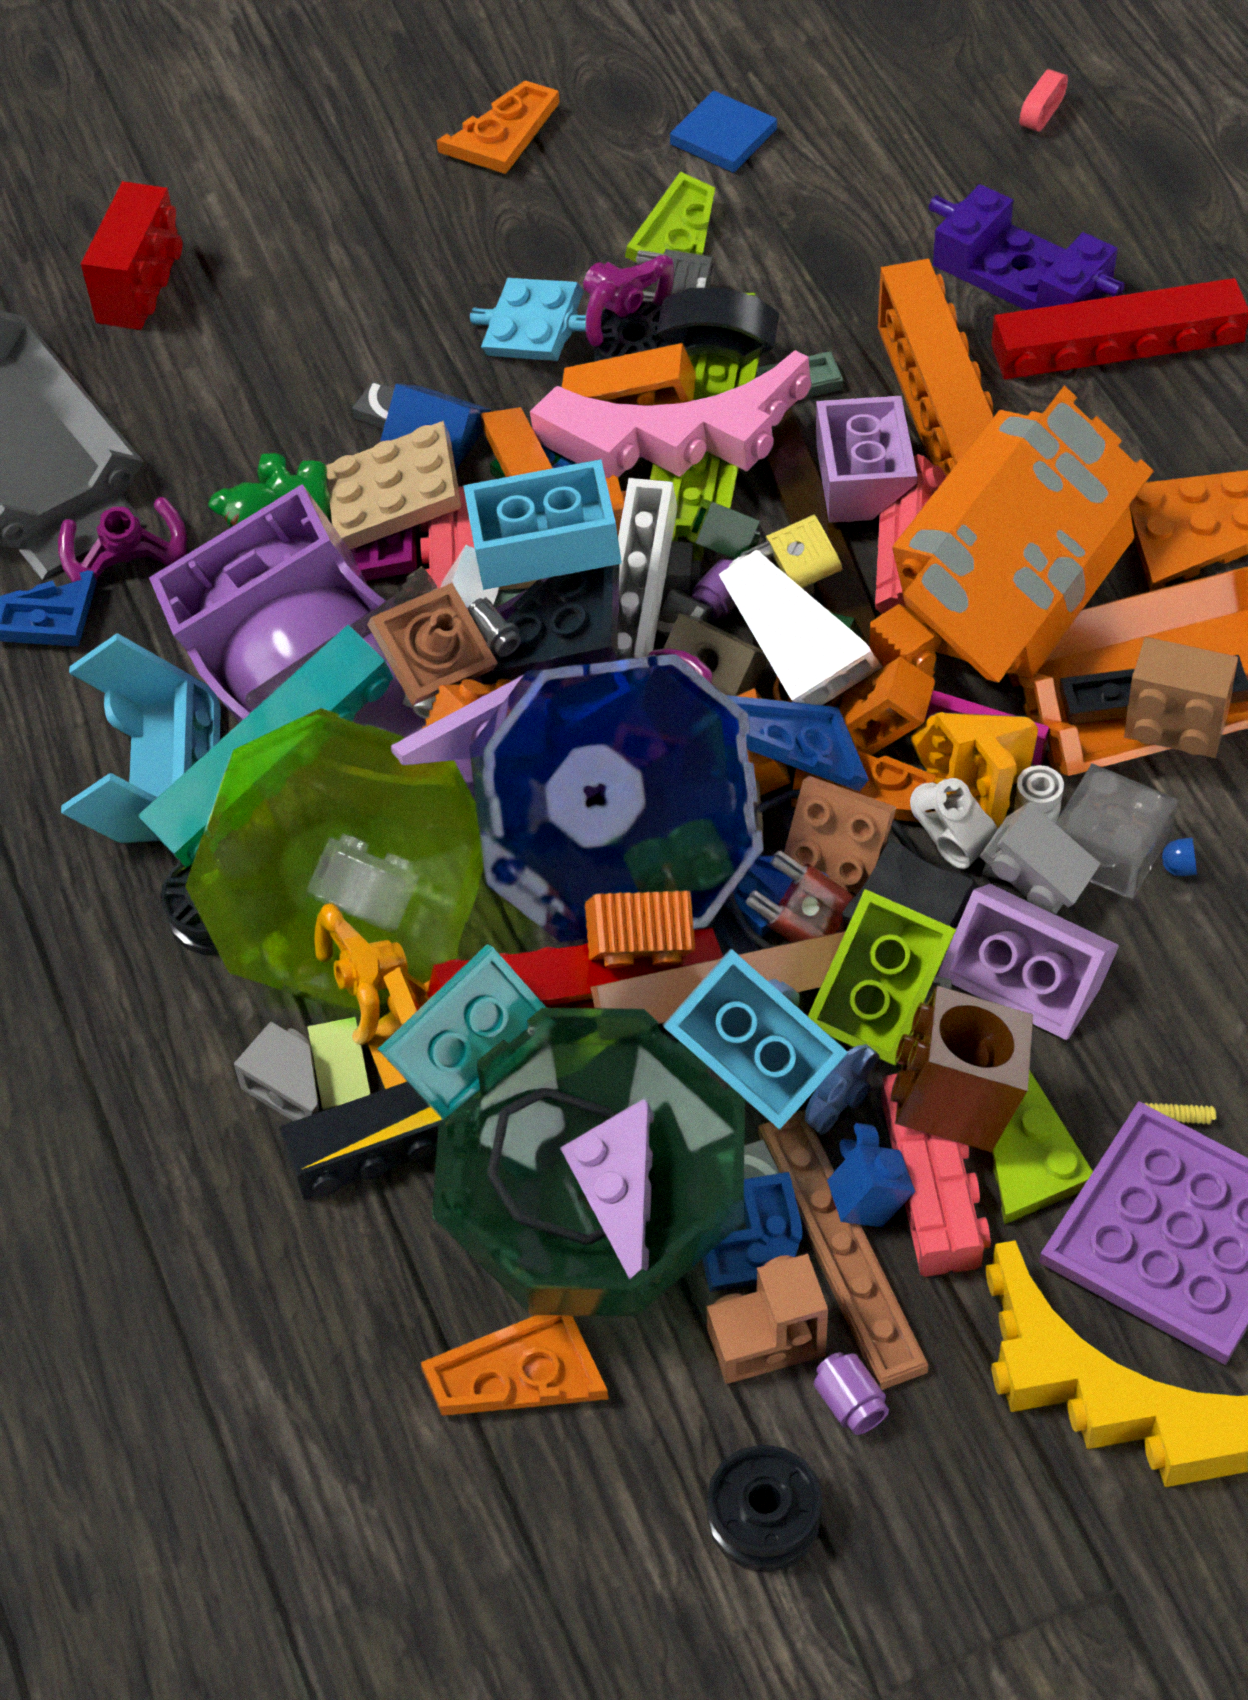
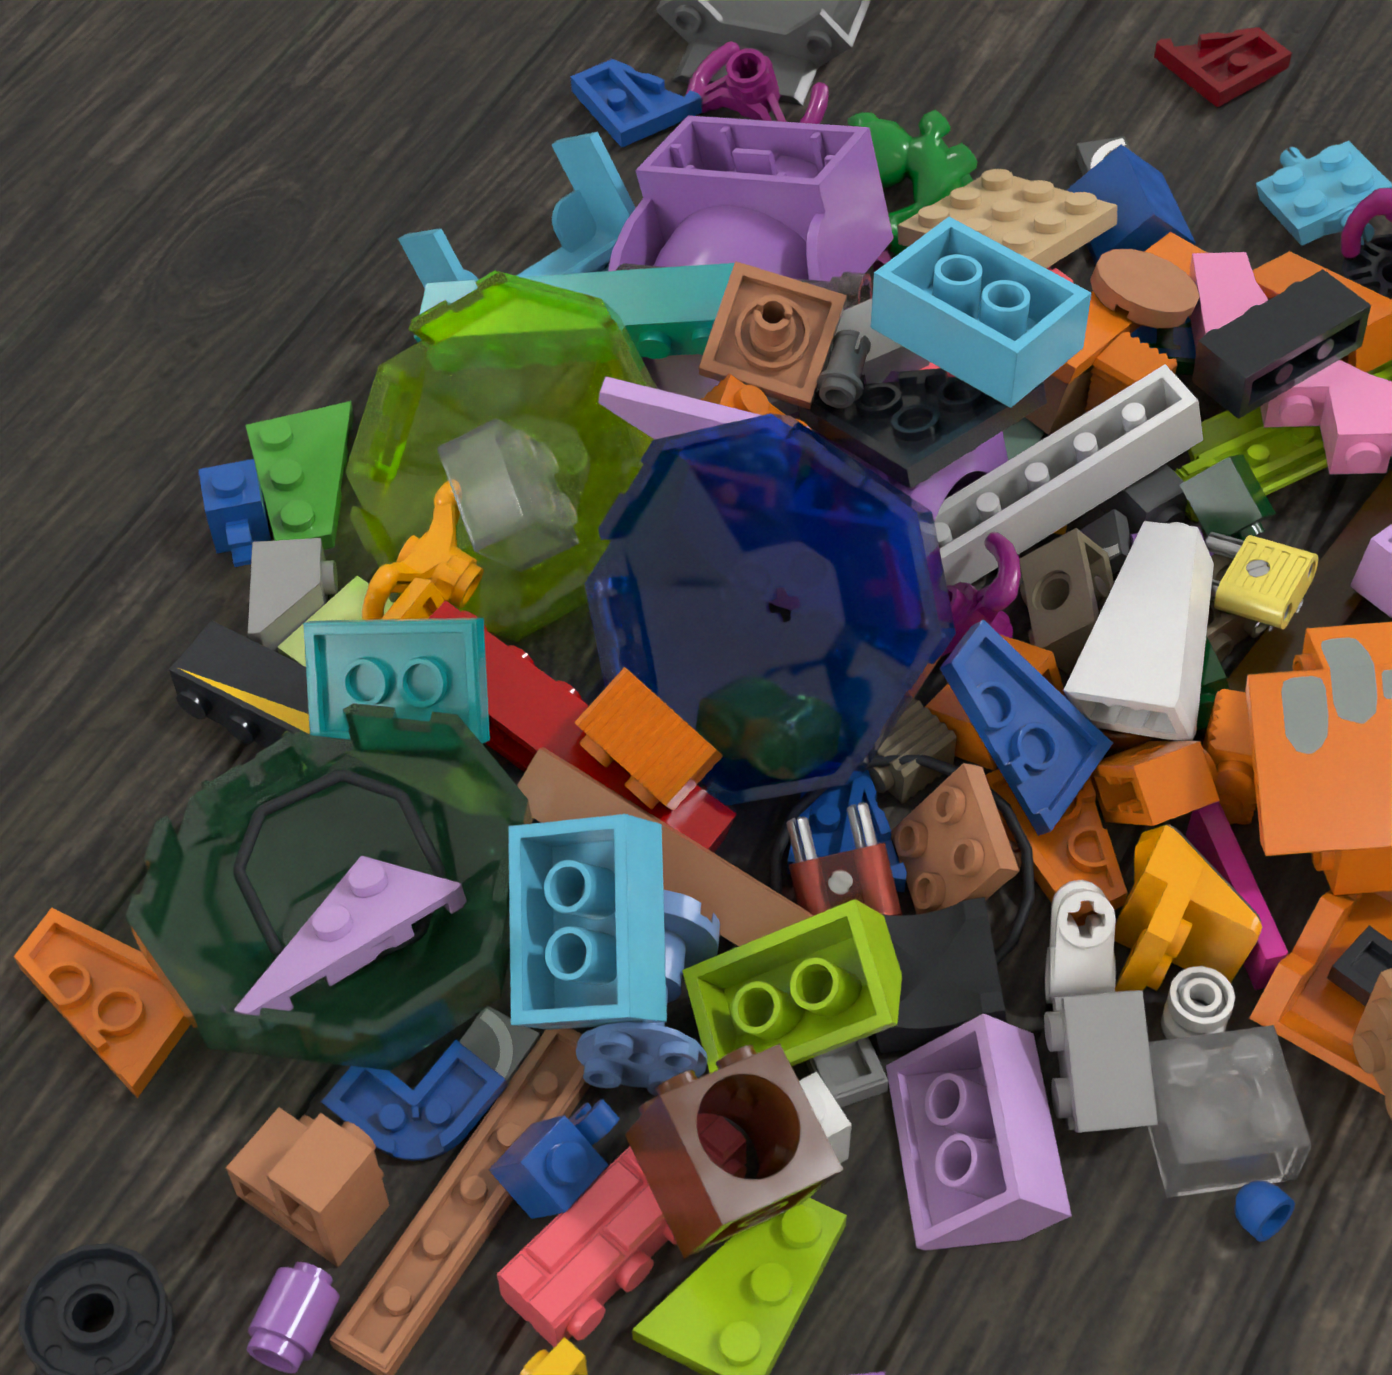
camera: 50 degrees right, 0 degrees up
none -> blue brick [198,459,271,567]
none -> bright green wing [245,401,354,550]
none -> nougat tile [1090,249,1200,328]
none -> dark red wing [1154,27,1292,107]
none -> black brick [1192,269,1371,419]

